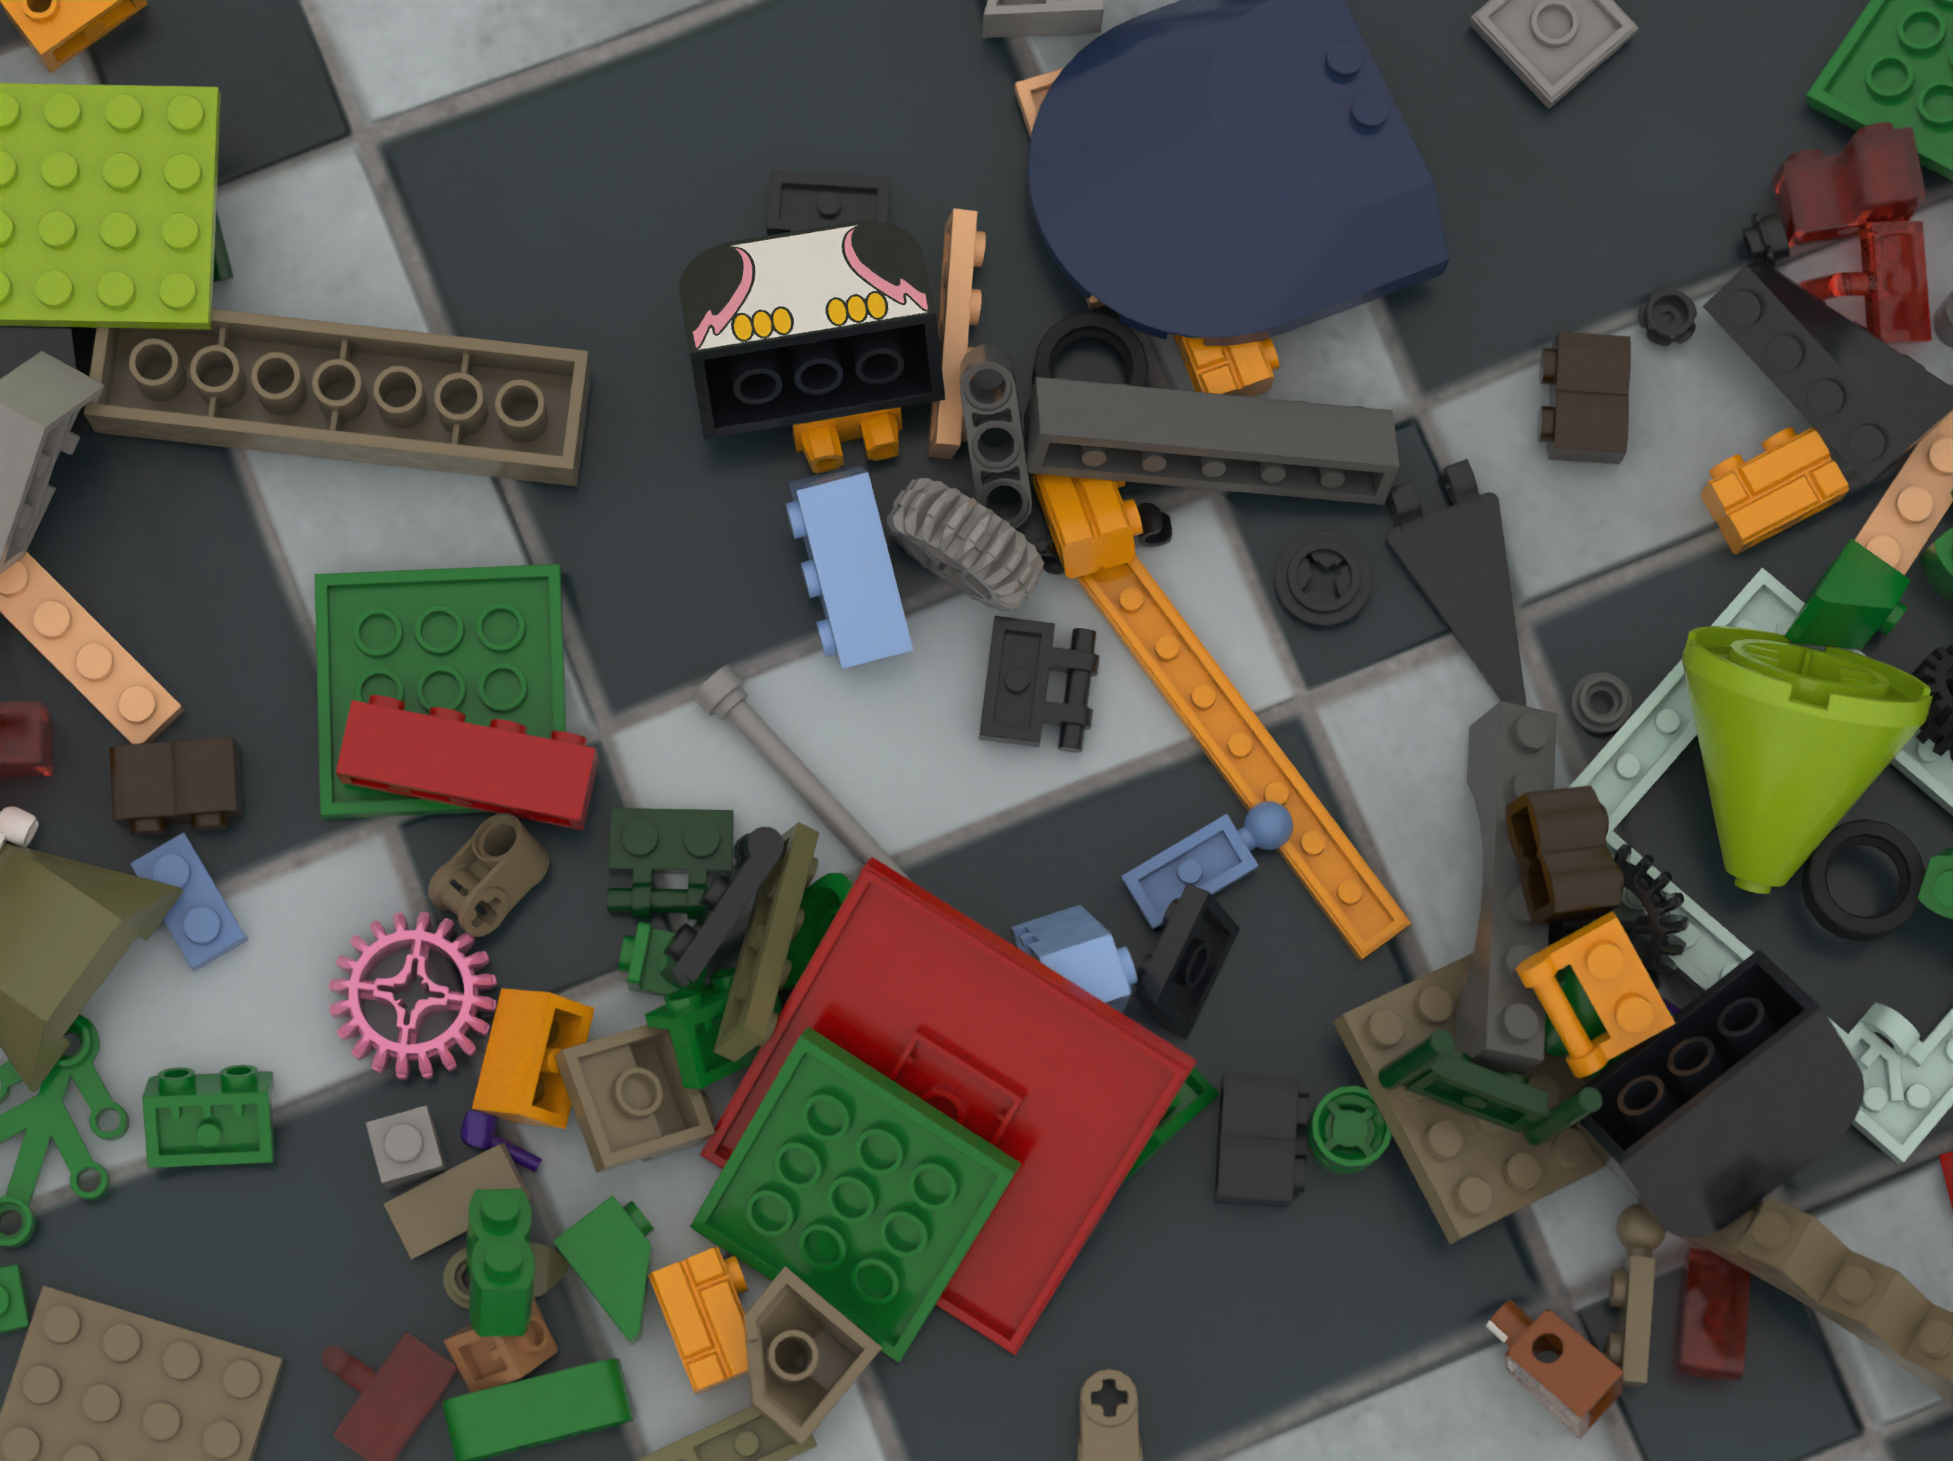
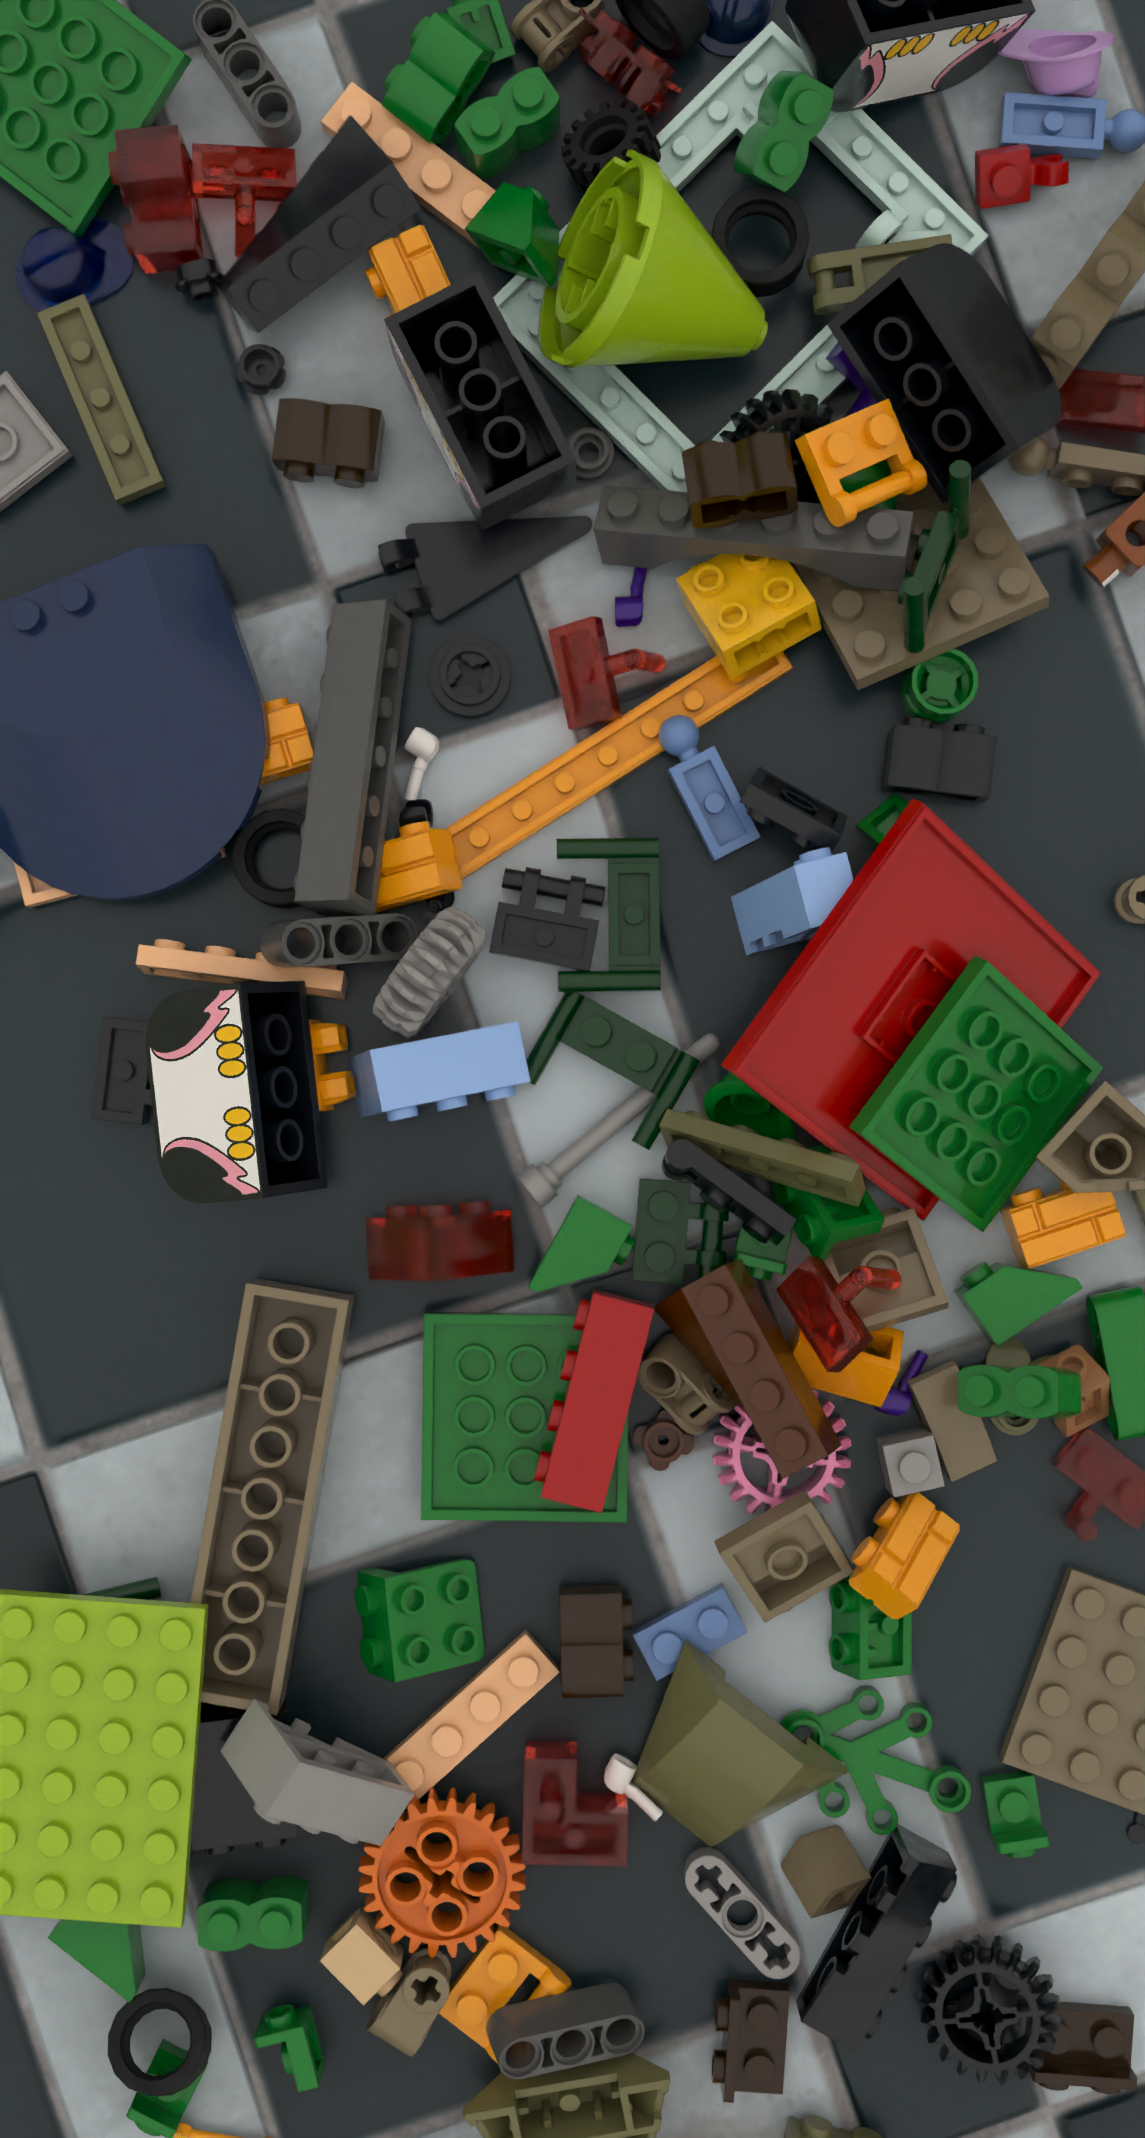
camera: 80 degrees left, 10 degrees up
none -> clear blue piece [15,218,134,312]
none -> olive plate [37,294,166,506]
none -> green bracket [354,1558,485,1683]
none -> clear red brick [365,1200,514,1281]
none -> black brick [384,271,577,530]
none -> white hand [404,727,440,801]
none -> dark green plate [526,992,700,1150]
none -> green slope [528,1195,636,1292]
none -> clear red plate [548,616,665,731]
none -> dark green plate [557,838,661,992]
none -> dark purple hand [615,567,648,627]
none -> reddish brown plate [633,1409,694,1471]
none -> reddish brown wedge [654,1259,842,1479]
none -> yellow brick [676,554,822,680]
none -> dark tan plate [714,1490,854,1623]
none -> clear red plate [776,1256,901,1372]
none -> olive plate [806,234,953,315]
none -> light orange brick [848,1492,960,1620]

